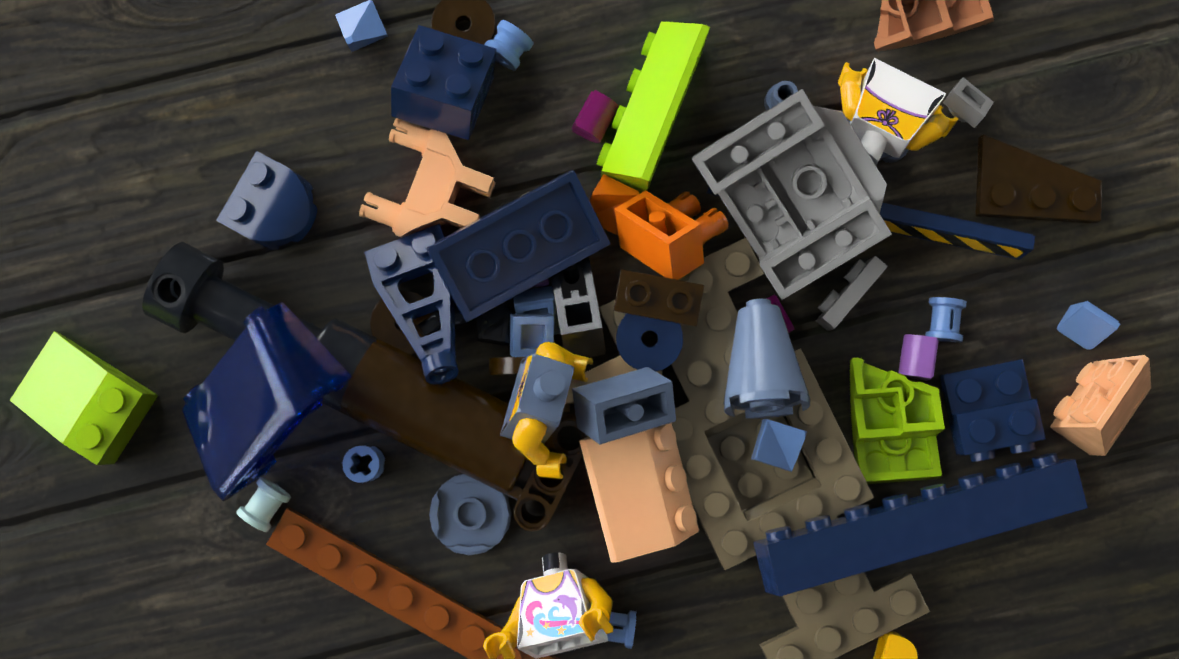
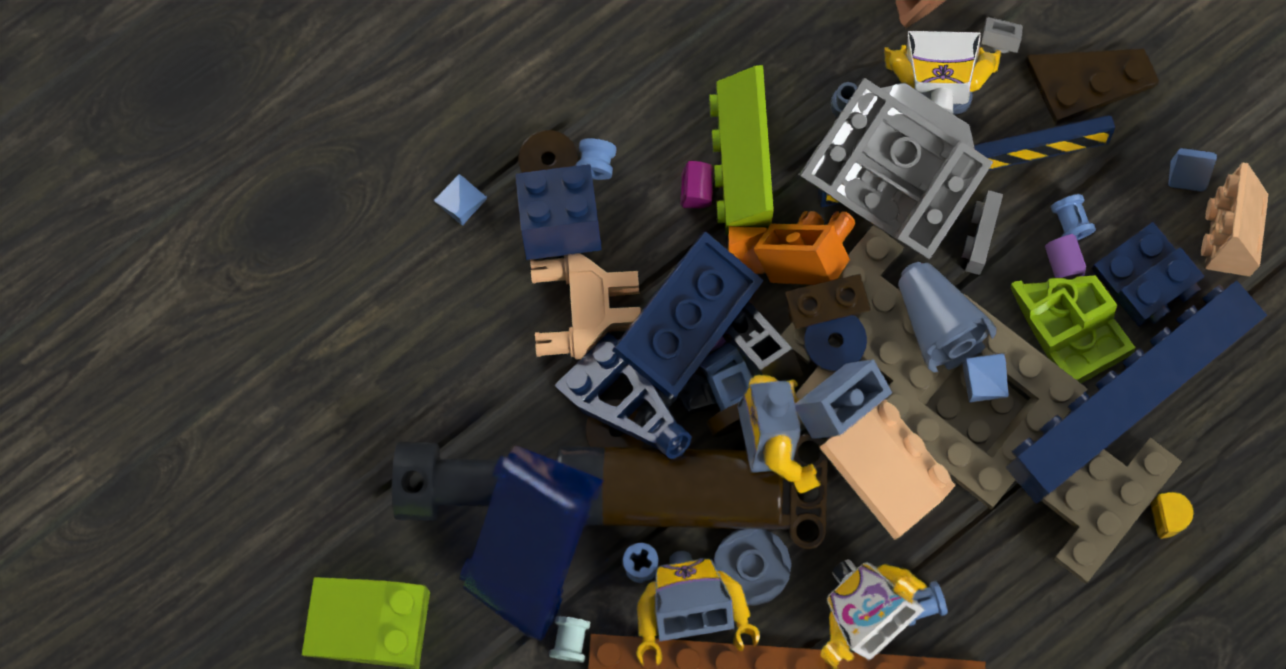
camera: 20 degrees left, 10 degrees down
dark blue slope [216,151,317,250] -> none
none -> torso [637,551,760,666]

